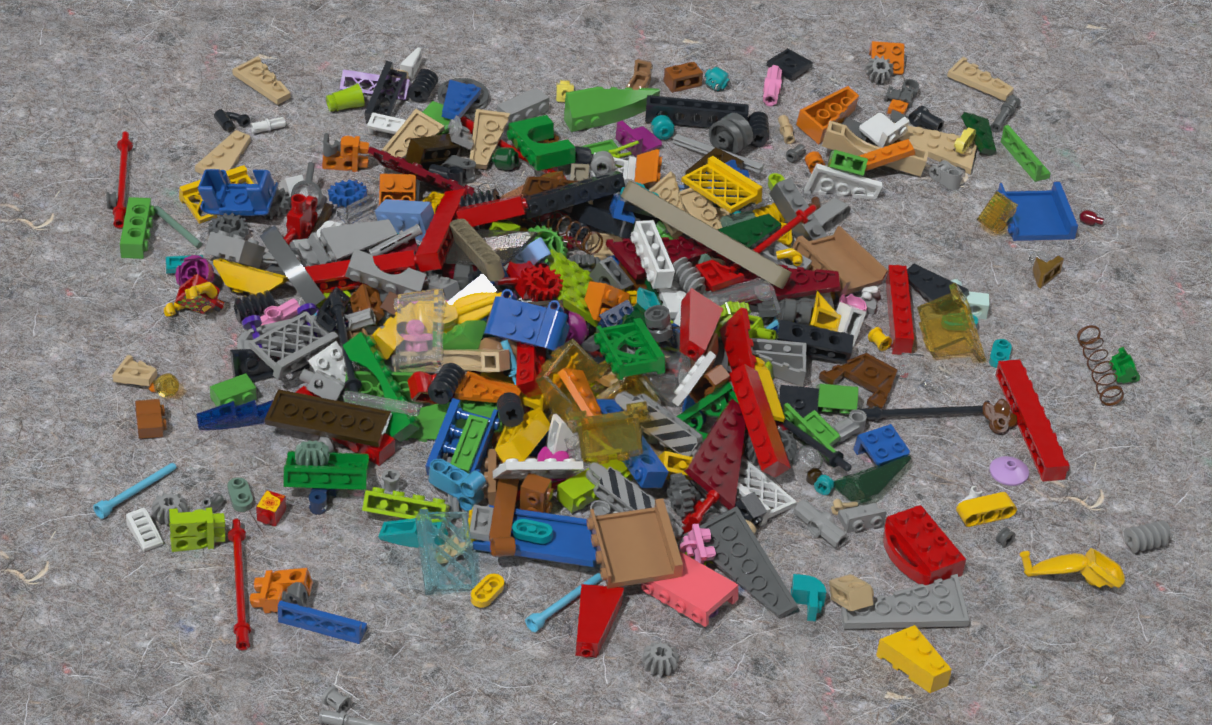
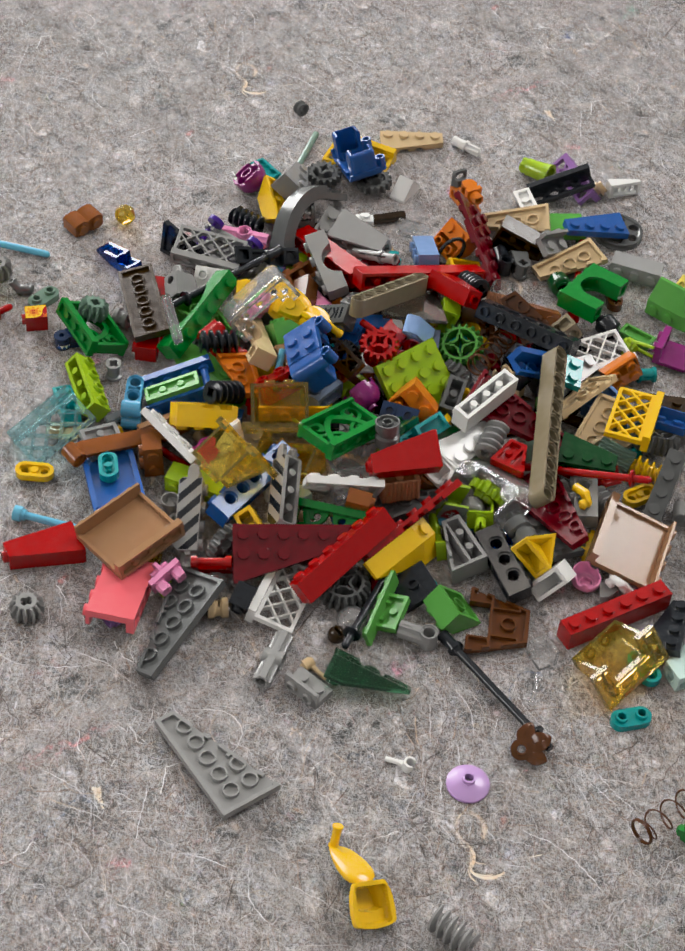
camera: 60 degrees right, 5 degrees up
tan wing [112,355,158,386] -> none
red bar [113,131,133,228] -> none
bright green brick [120,197,155,259] -> none
torso [163,274,224,317] -> none
bright green brick [210,374,256,413] -> none
black plant [214,109,250,132] -> none
tan wing [232,56,291,105] -> none
red piece [284,194,318,245] -> none
piece [291,162,322,208] -> none
blue gear [328,179,367,208] -> none
black piece [408,68,438,102] -> none
orange wing [558,368,603,422] -> none
light grey head [591,151,614,175] -> none
teal brick [791,574,827,621] -> none
teal bush [814,475,834,495] -> none
tan brick [829,574,874,611] -> none
blue bracket [853,424,910,465] -> none
yellow bush [868,327,892,351] -> none
yellow wedge [876,625,952,693] -> none
red piece [883,505,966,586] -> none
yellow beam [956,492,1017,527] -> none
red brick [995,359,1070,482] -> none
dark grey bush [995,527,1016,548] -> none

